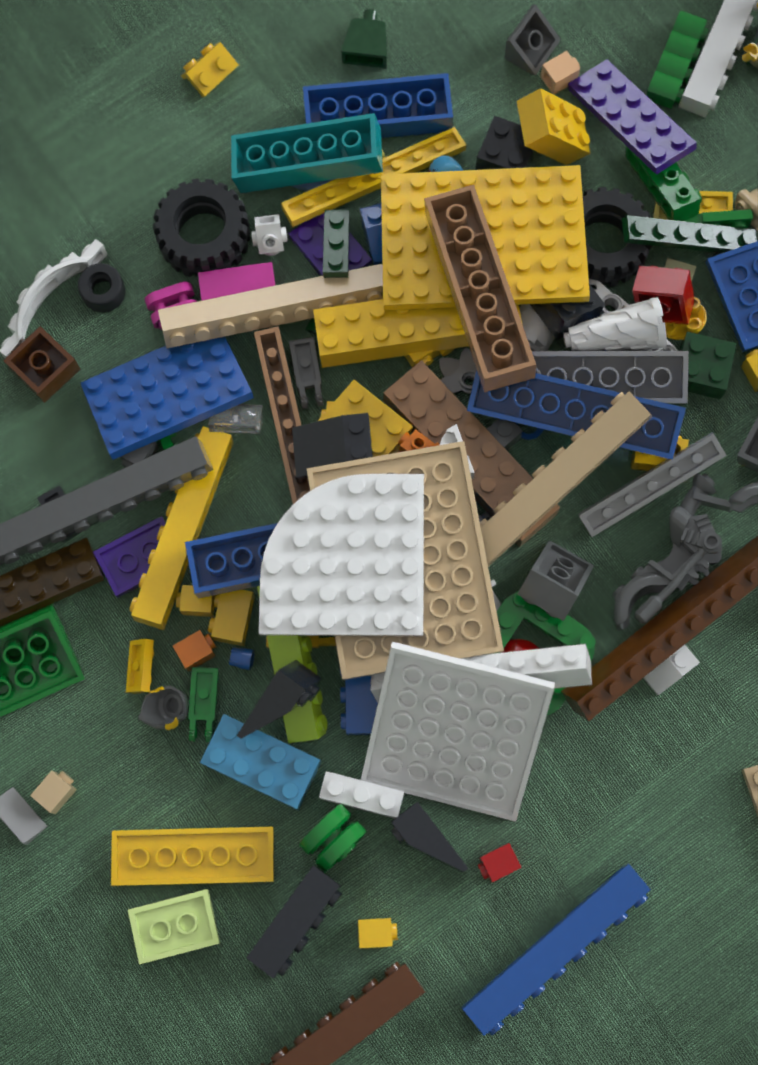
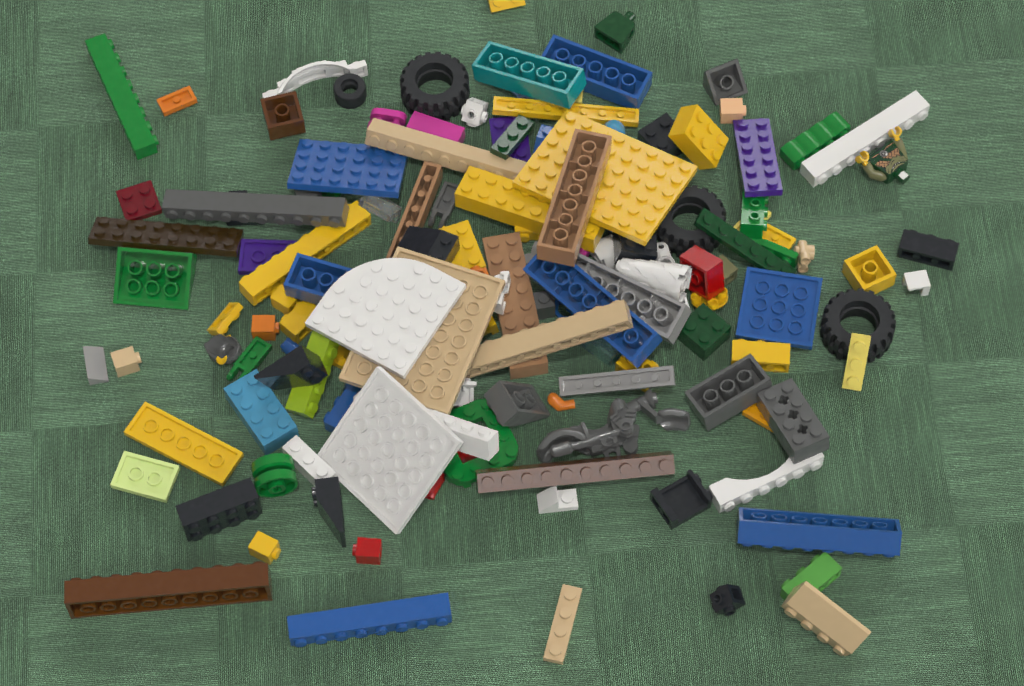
camera: 30 degrees right, 15 degrees down
none -> orange arm [547,393,575,411]

